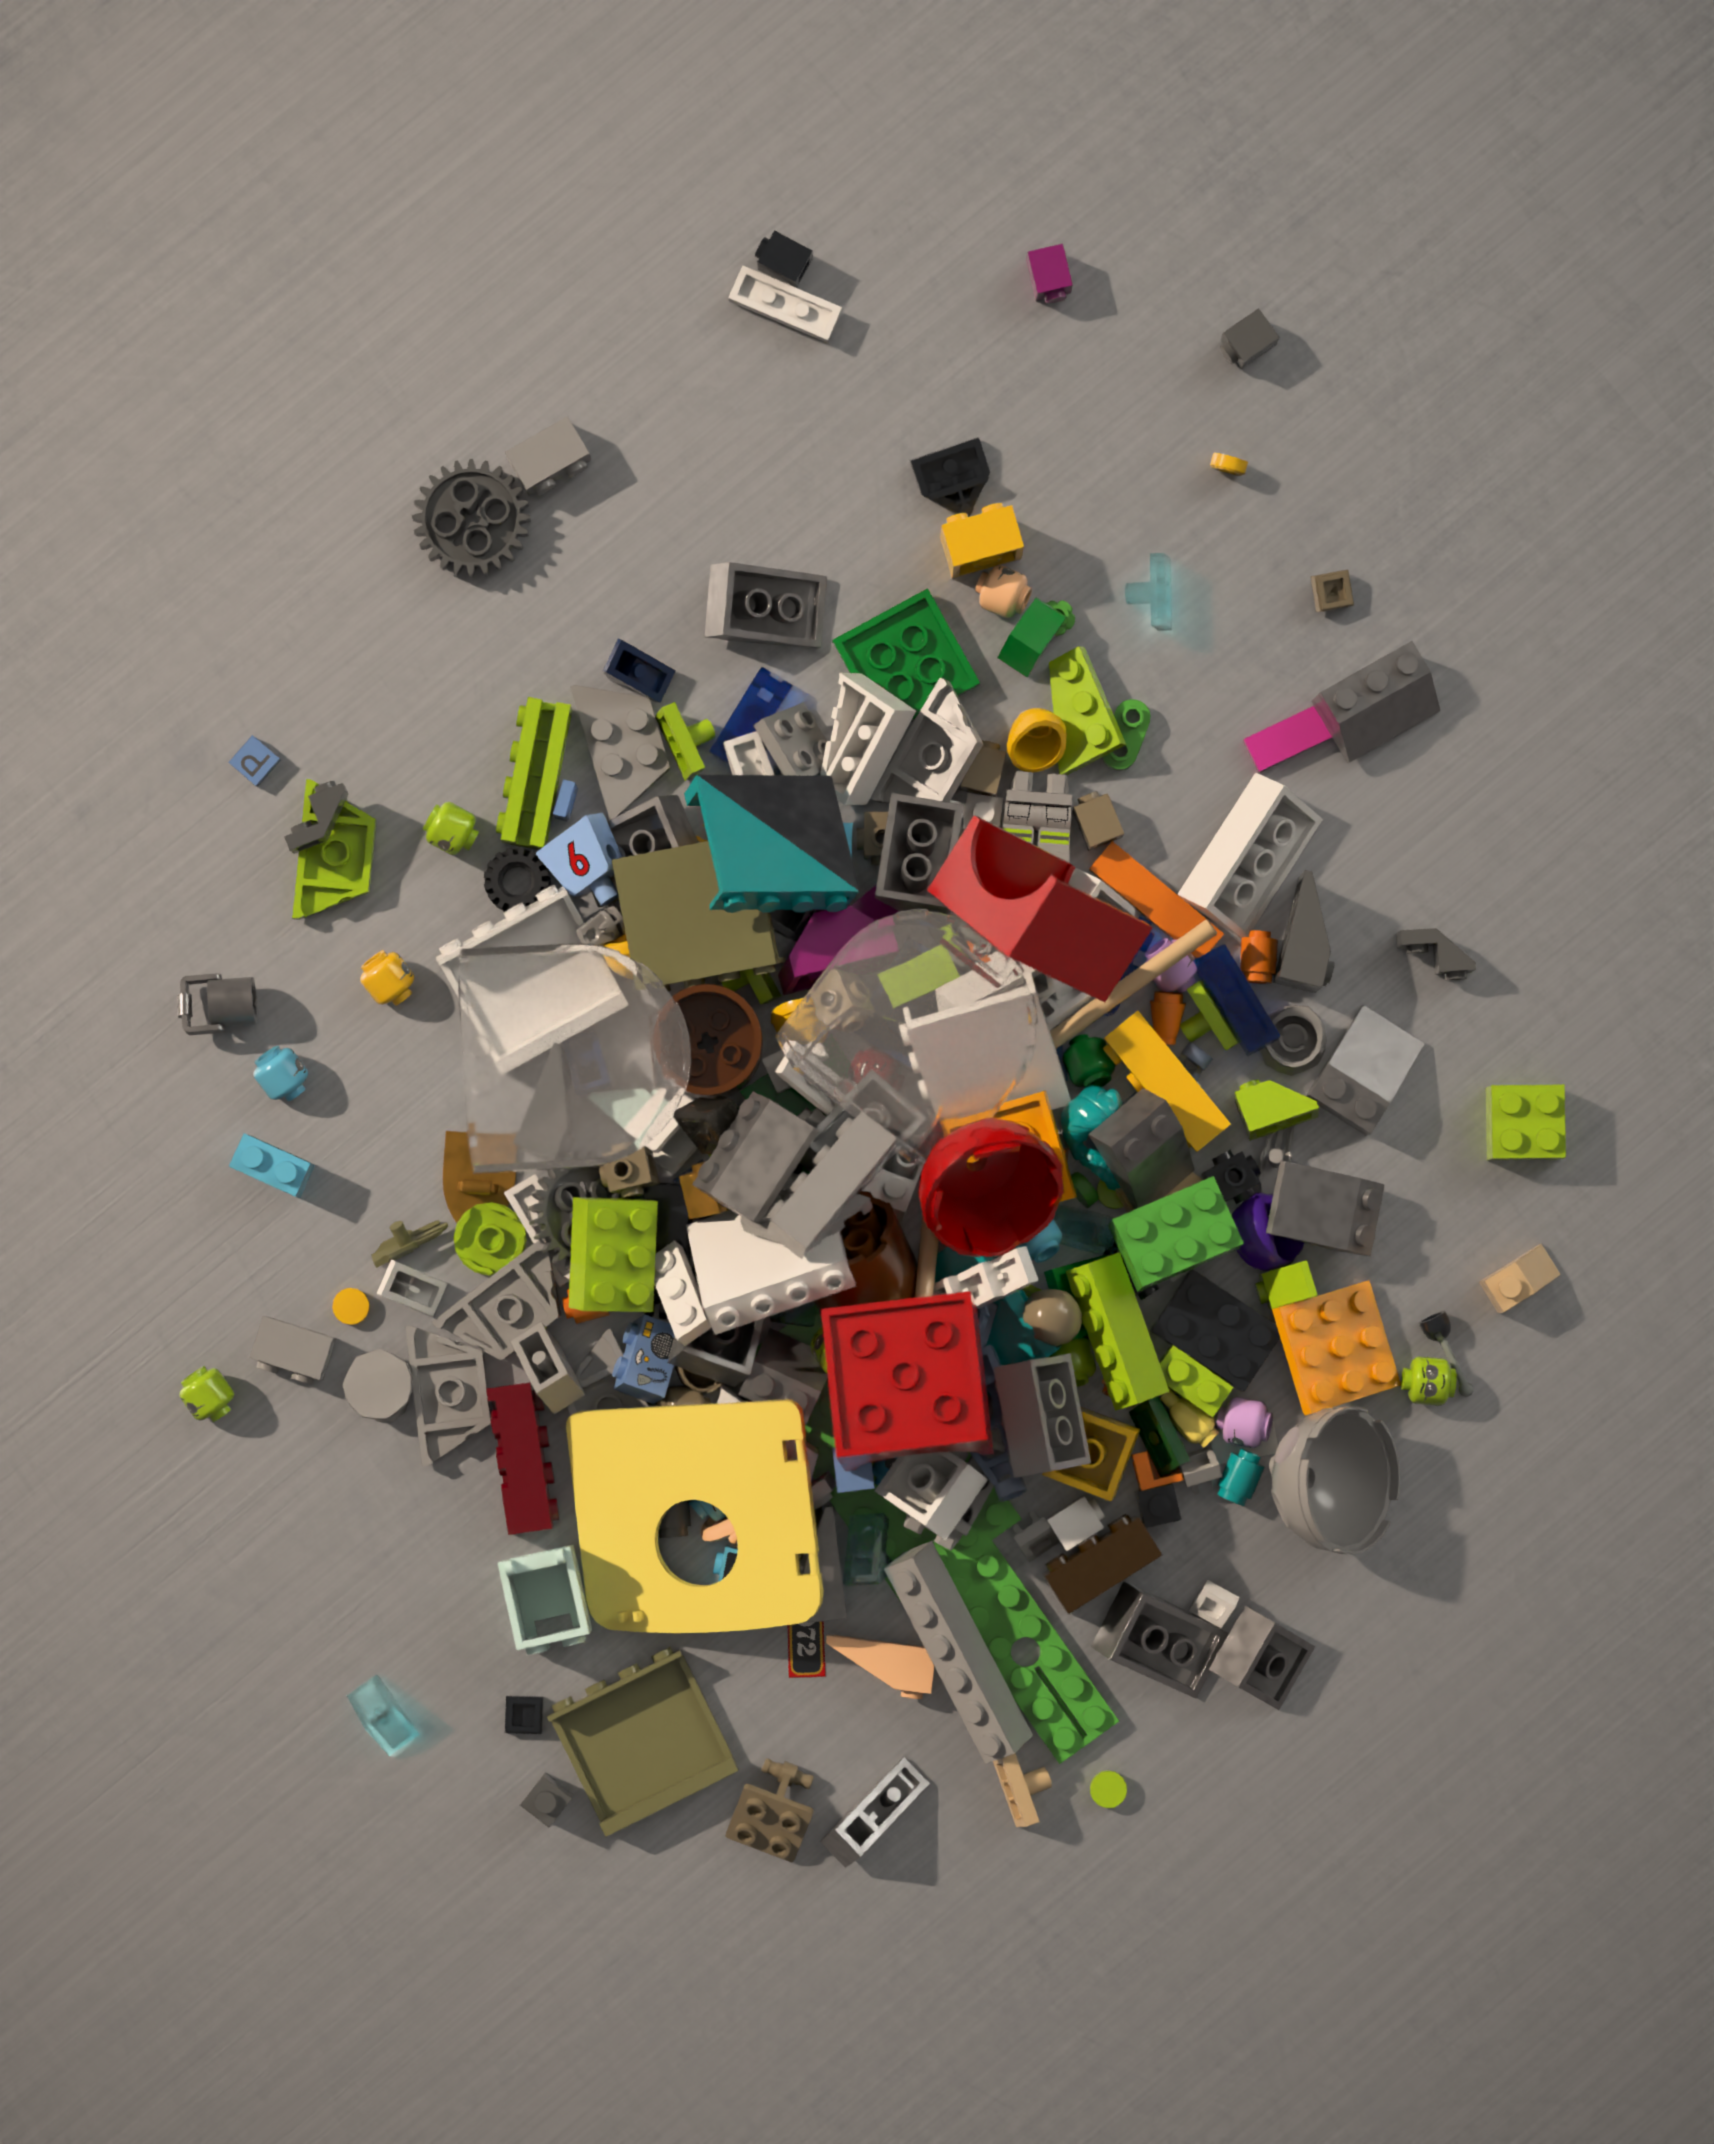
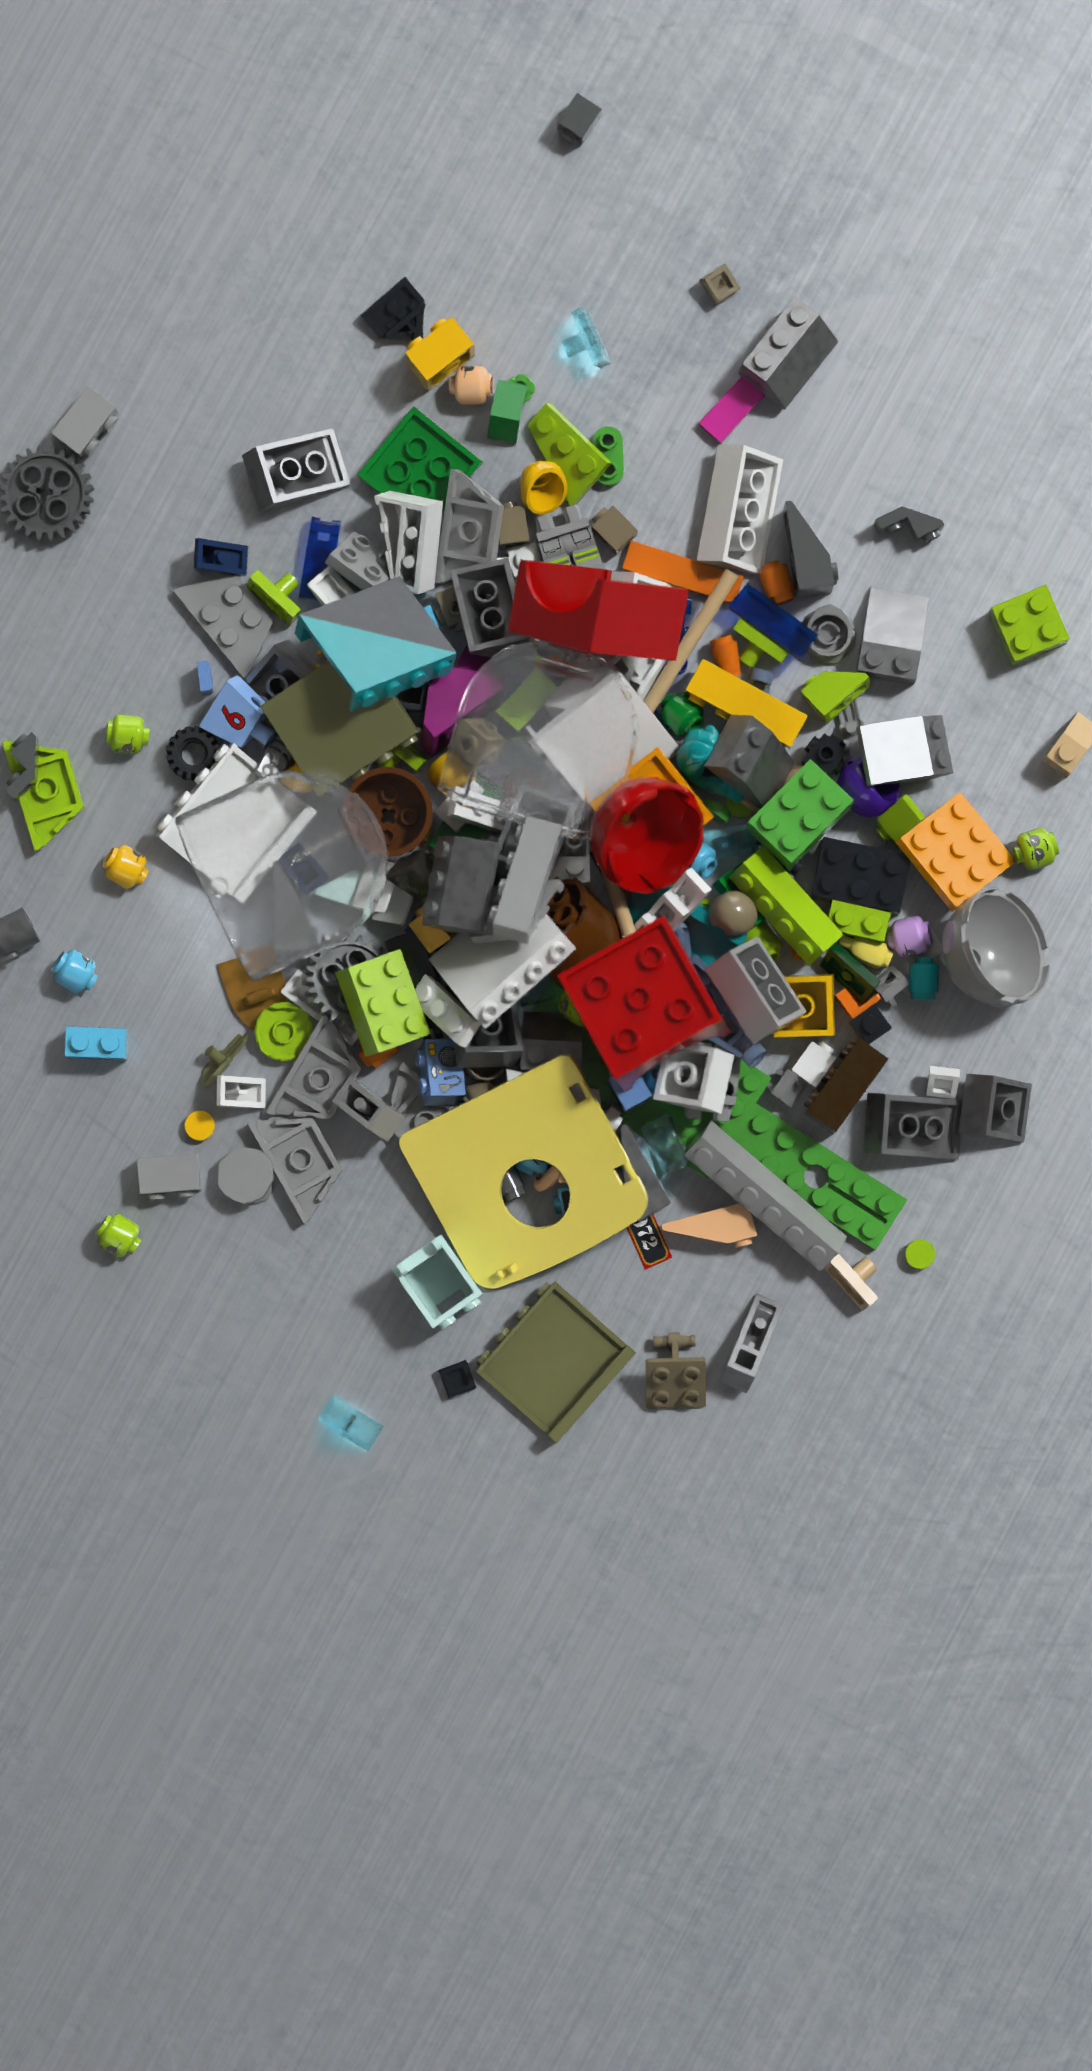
camera: 20 degrees left, 0 degrees up
dark red wedge [486,1382,560,1535] -> none
lime brick [496,697,573,850] -> none
dark grey brick [520,1772,574,1828] -> none
dark tan brick [599,1143,660,1199] -> none
white plate [728,265,842,343] -> none
black brick [755,230,813,288] -> none
magenta brick [1026,243,1073,304] -> none
lavender head [1145,938,1198,993] -> none
yellow tile [1210,453,1248,476] -> none
hinge [1419,1311,1474,1397] -> none

